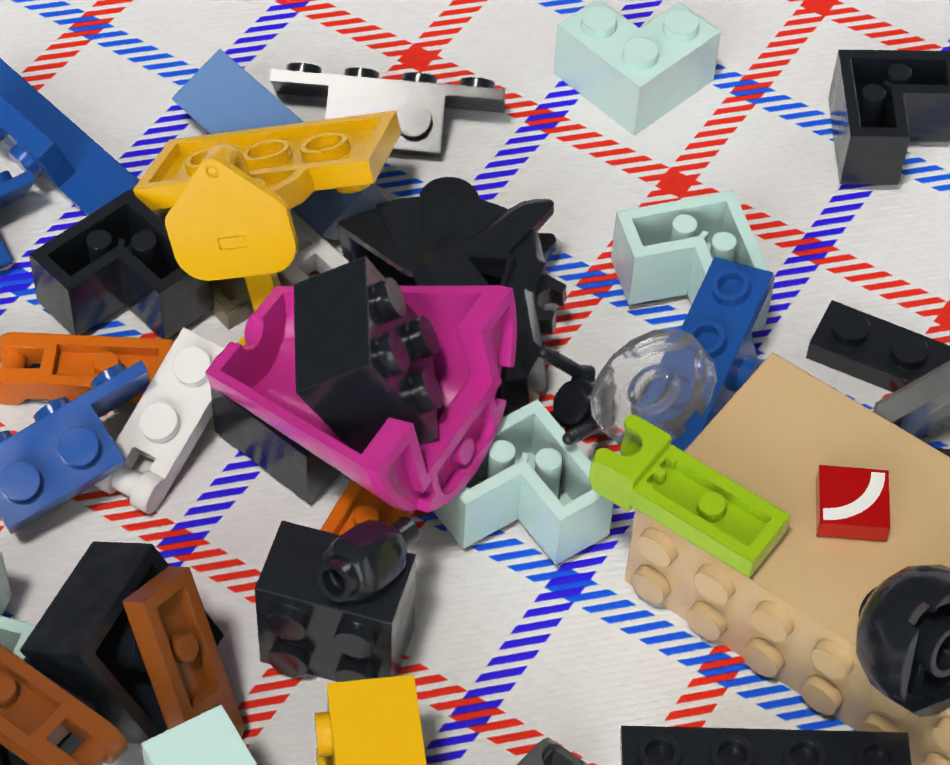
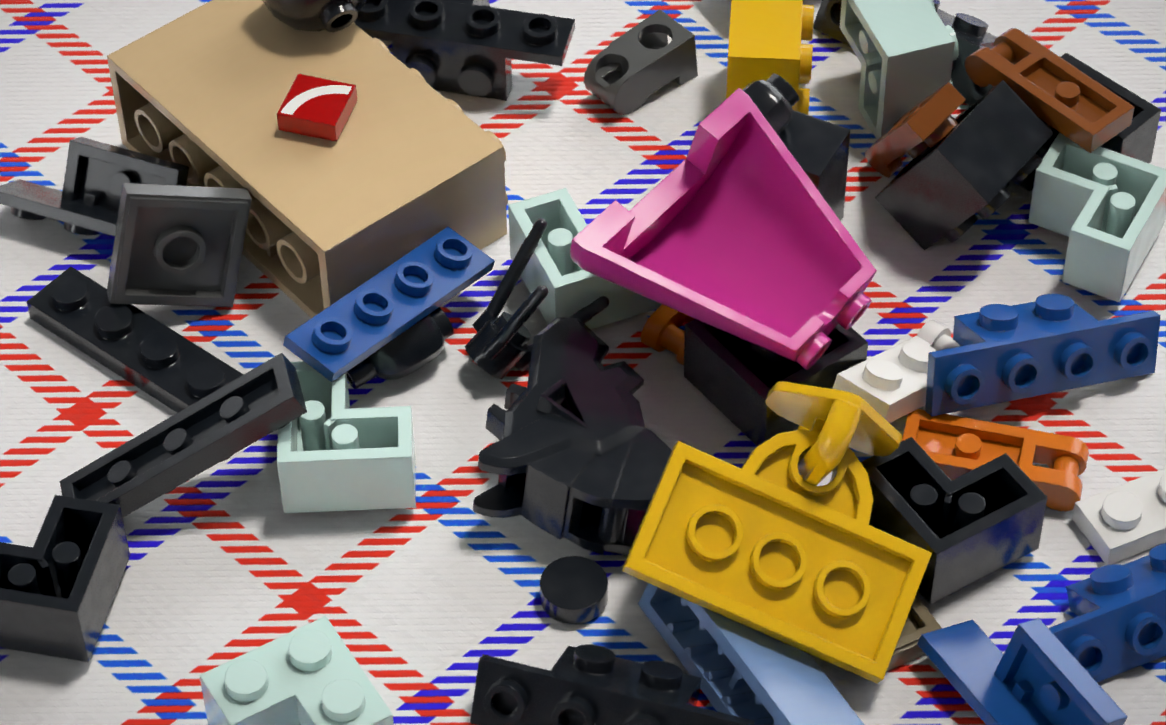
camera: 165 degrees left, 5 degrees down
black brick [294,256,443,454] -> none
lime plate [589,415,791,578] -> none
clear tile [590,328,717,445] -> none
none -> black plate [60,353,307,517]

